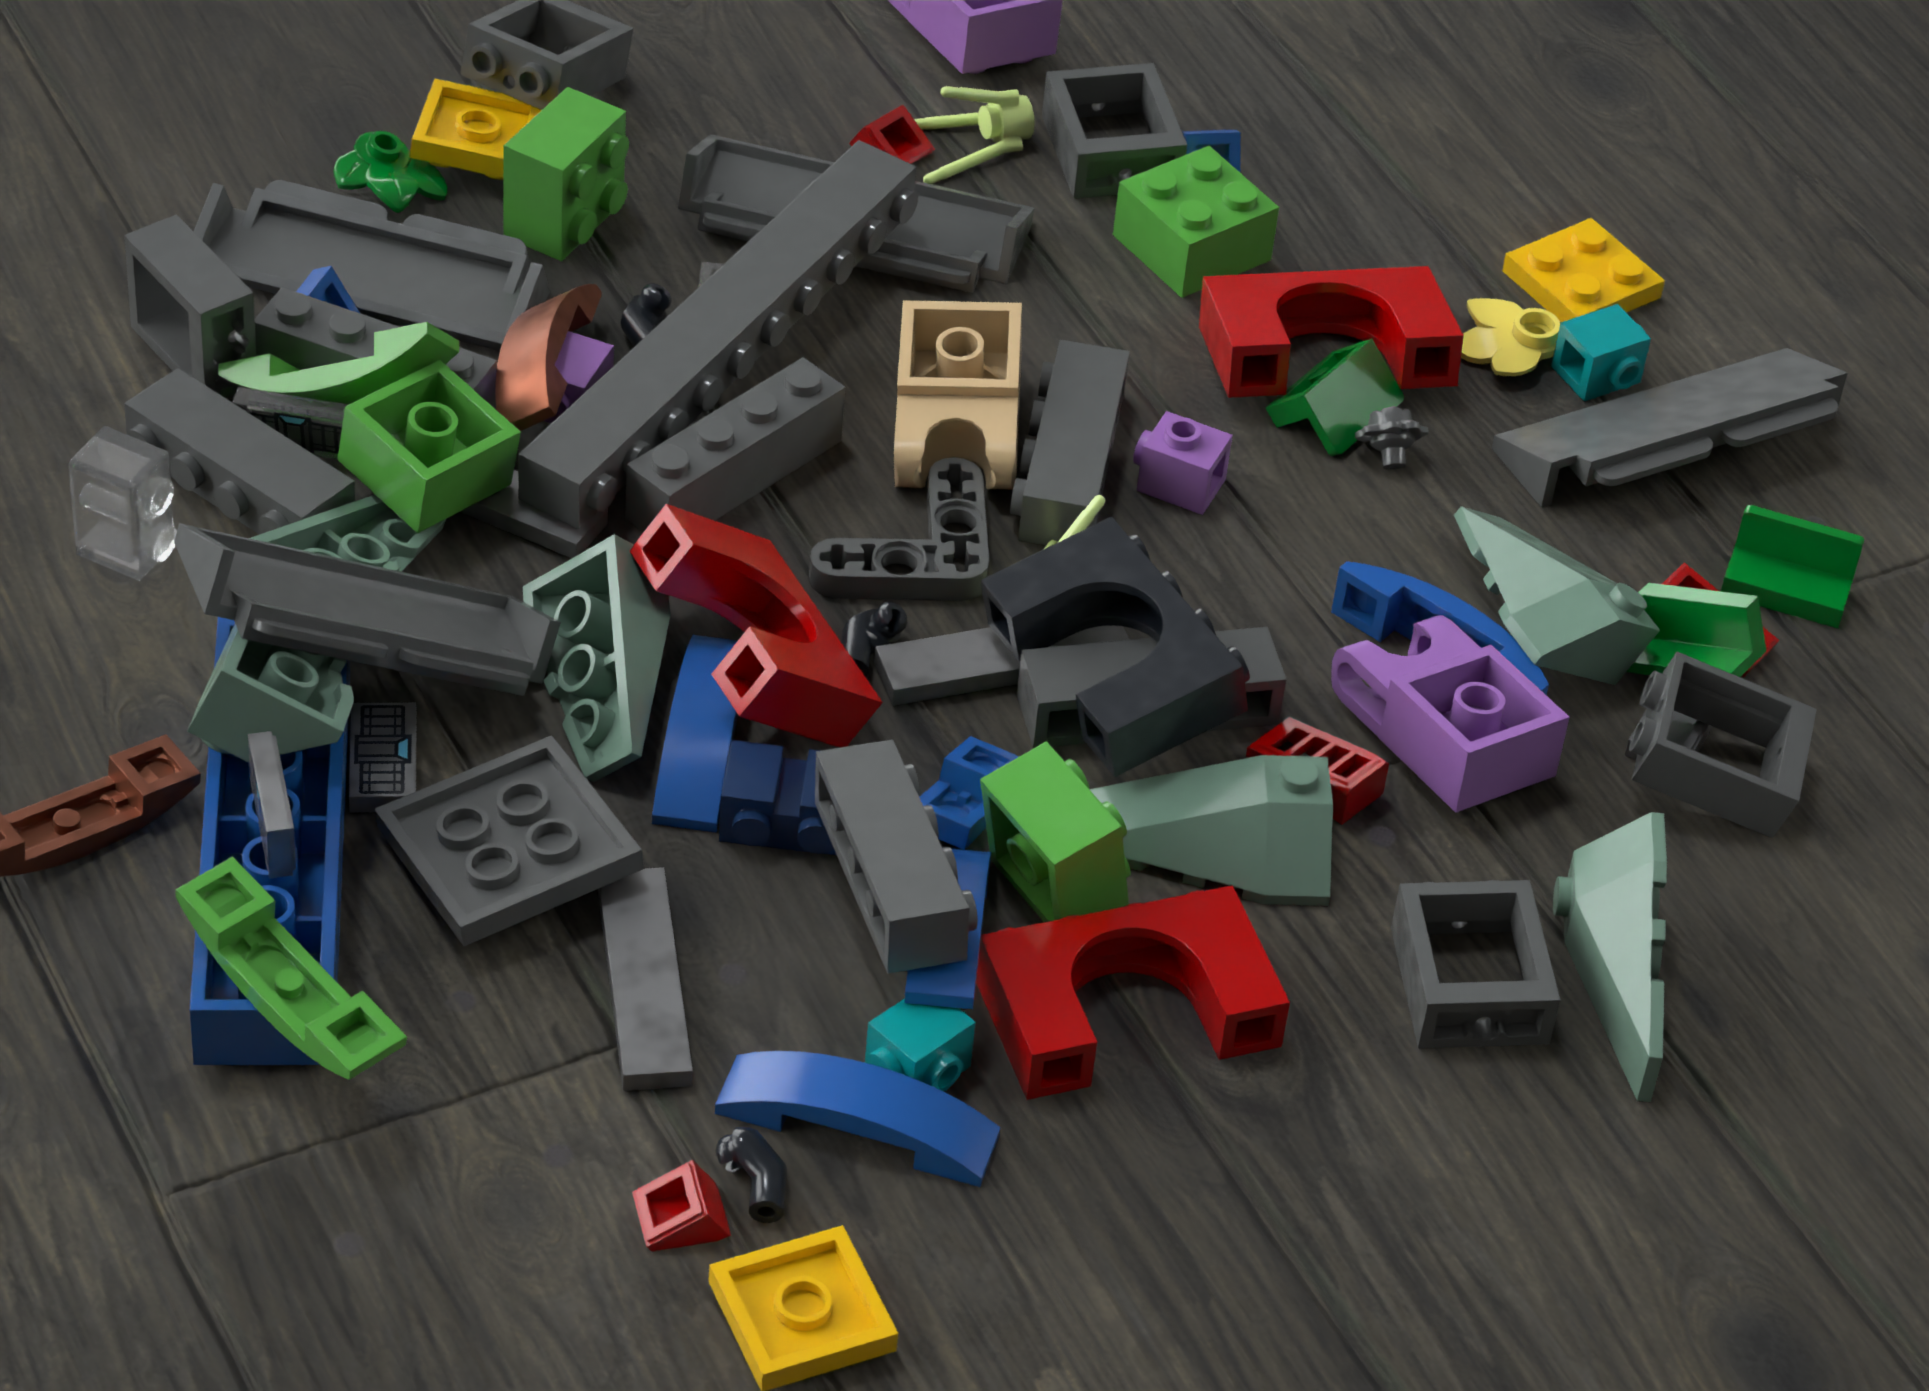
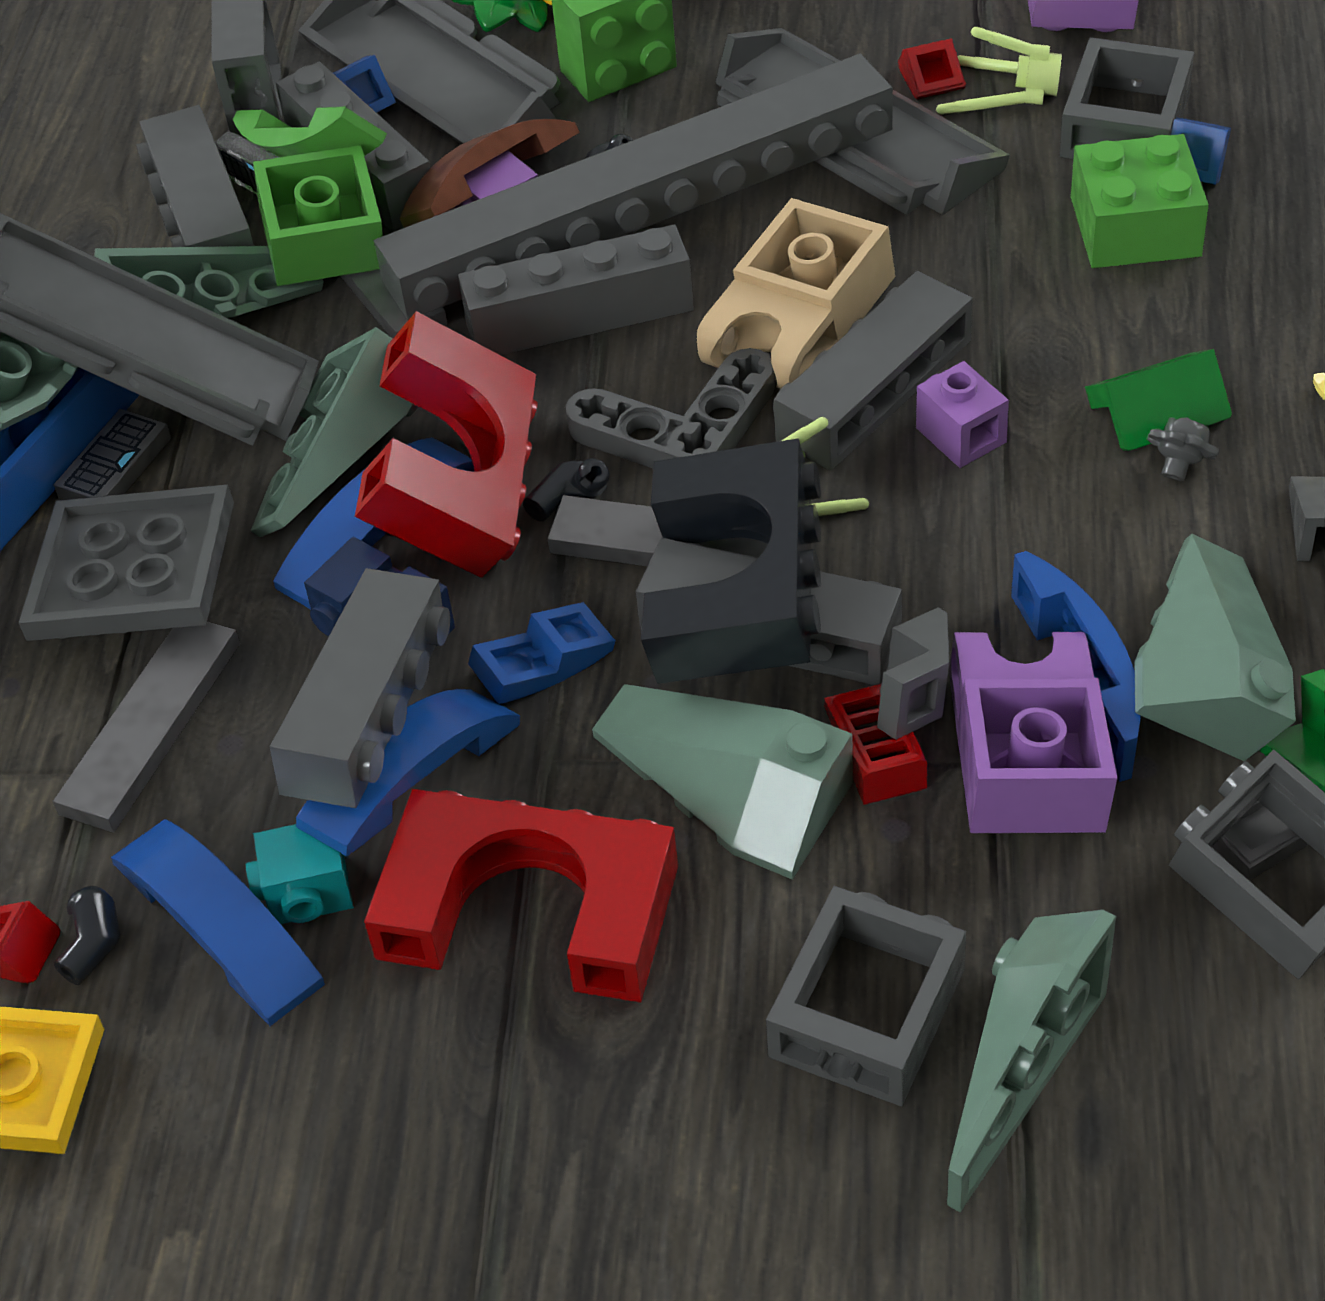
camera: 40 degrees right, 5 degrees up
clear brick [68,426,177,581] -> none
bright green brick [980,741,1131,922] -> none
red arch [1199,266,1464,398] -> none
none -> dark grey slope [877,607,949,740]

